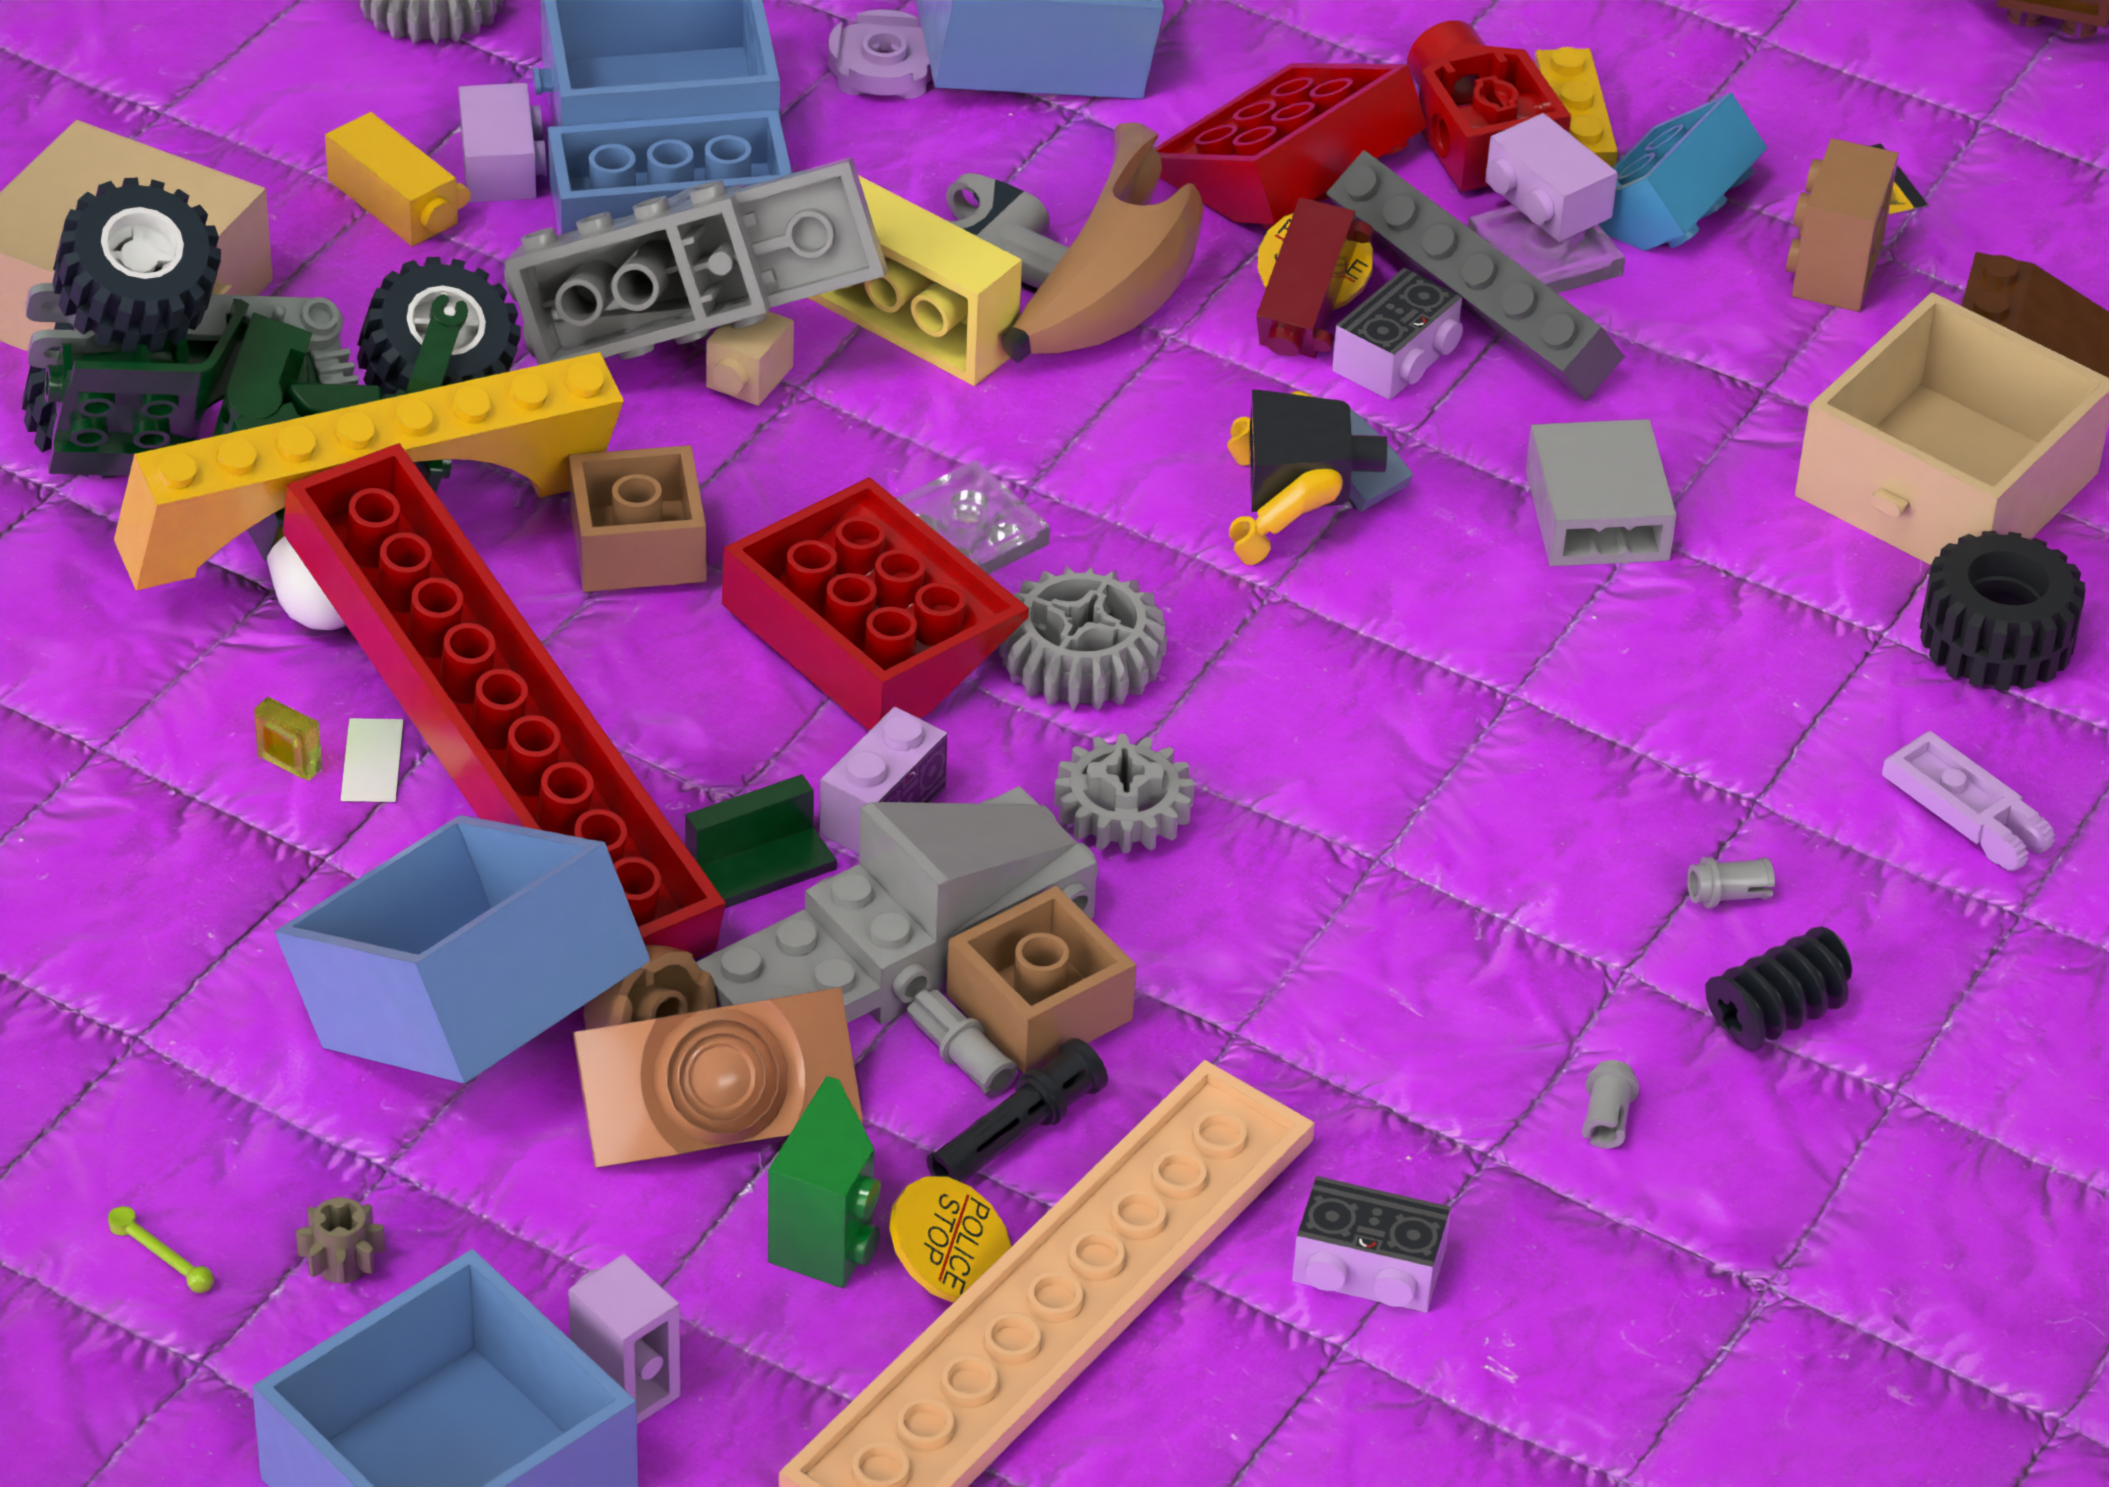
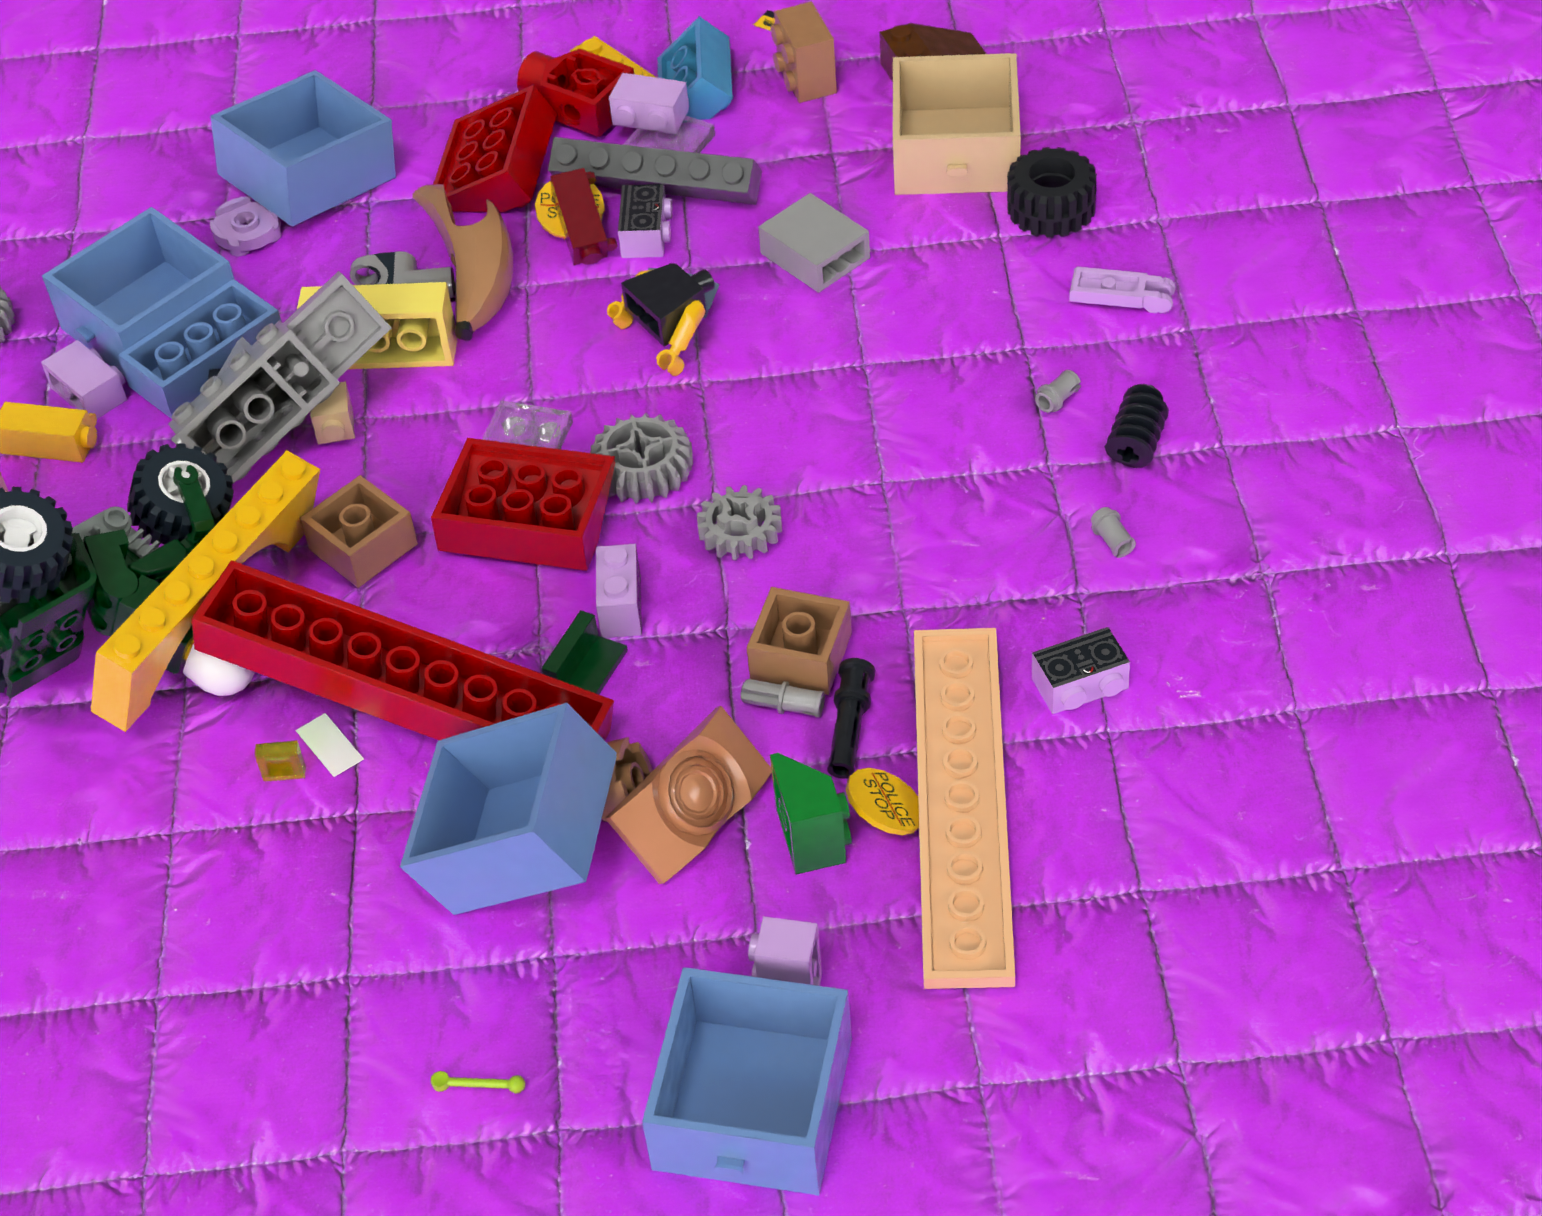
camera: 30 degrees left, 5 degrees up
dark tan gear [296,1197,385,1284] -> none
light grey wedge [696,786,1099,1025] -> none

